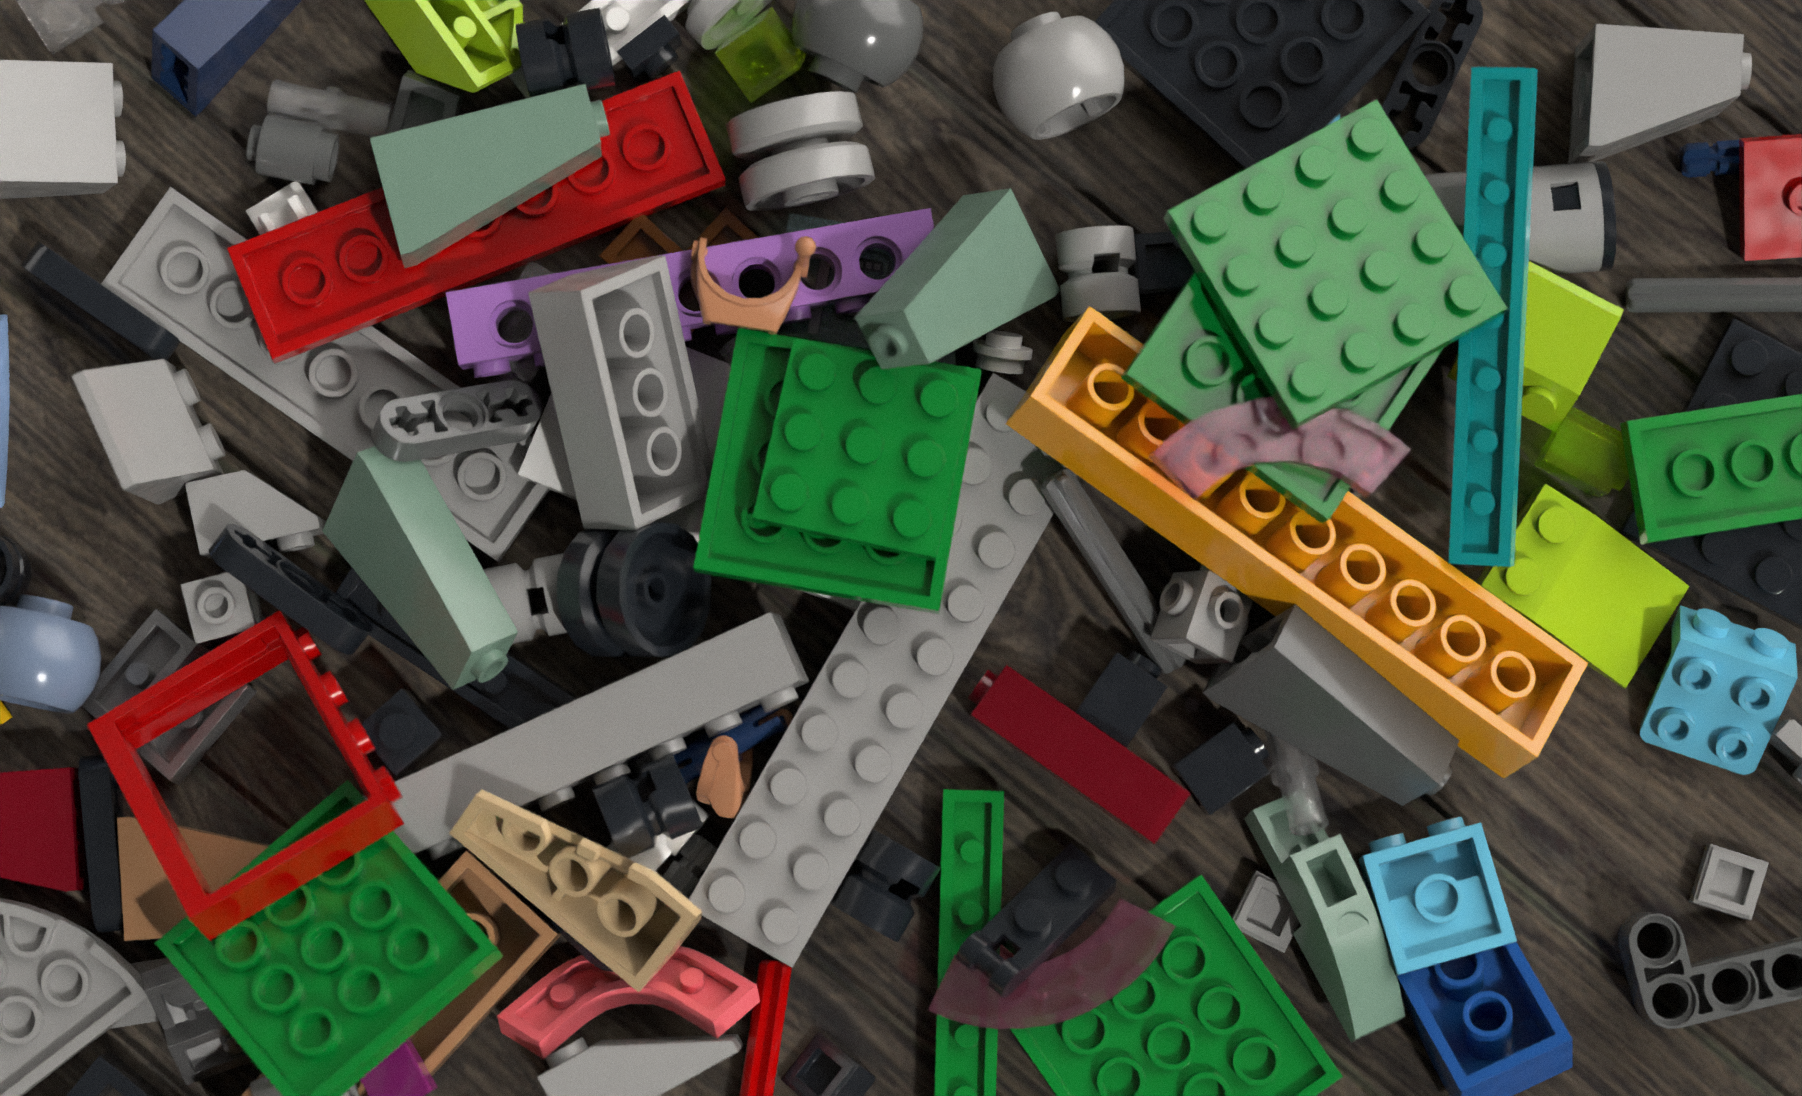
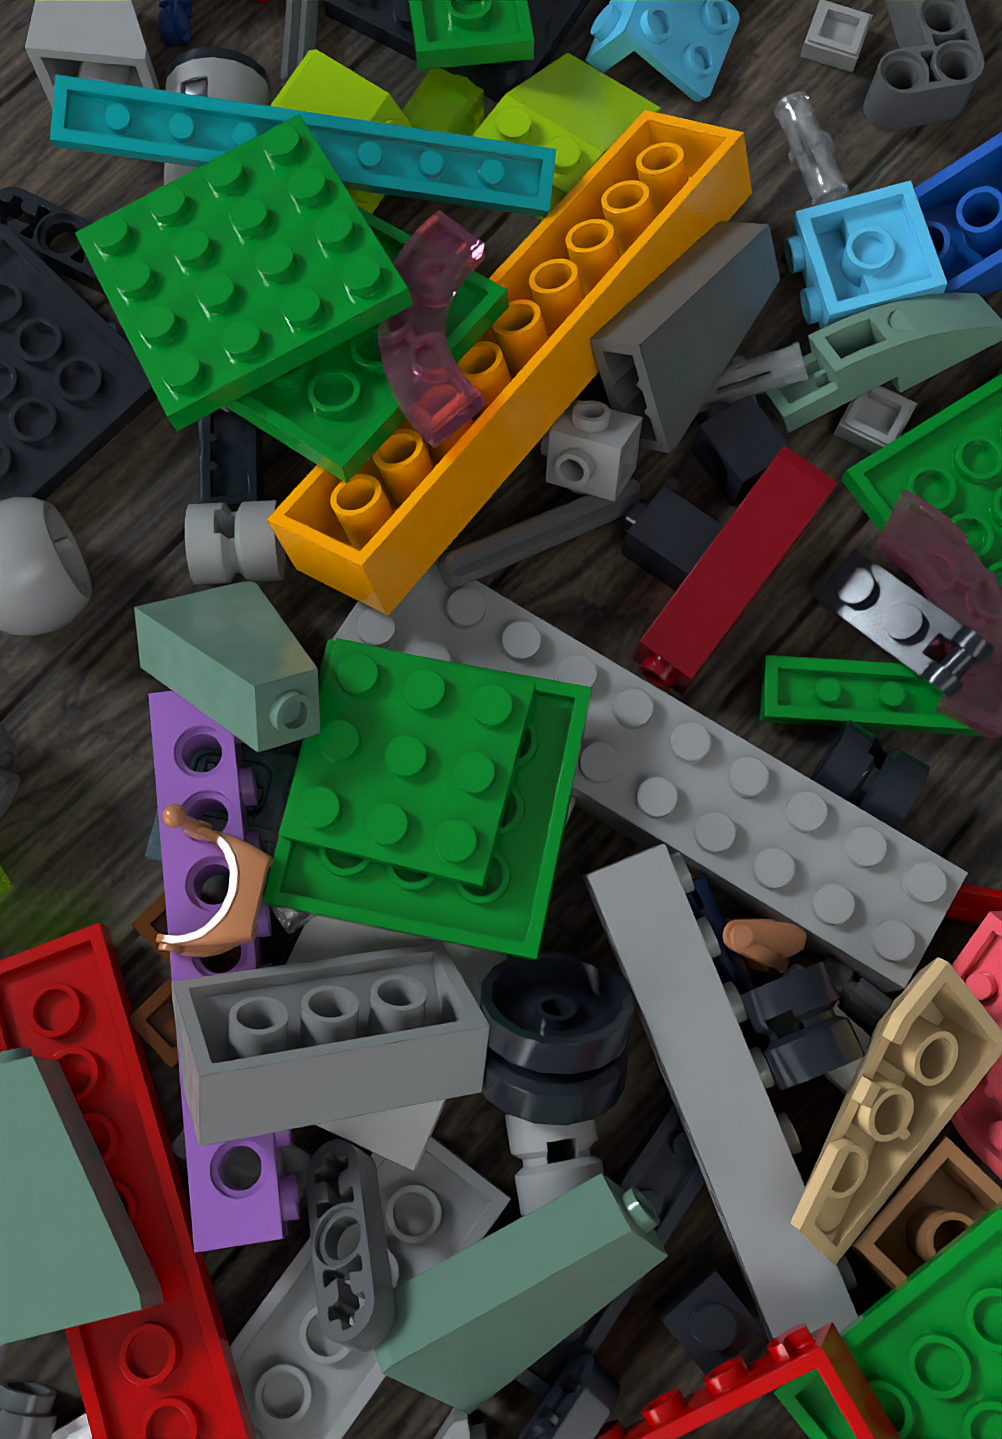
camera: 90 degrees left, 10 degrees down
light grey wheel [726,91,875,211] -> none
white plate [972,330,1033,374] -> none
none -> clear pin [774,92,849,206]

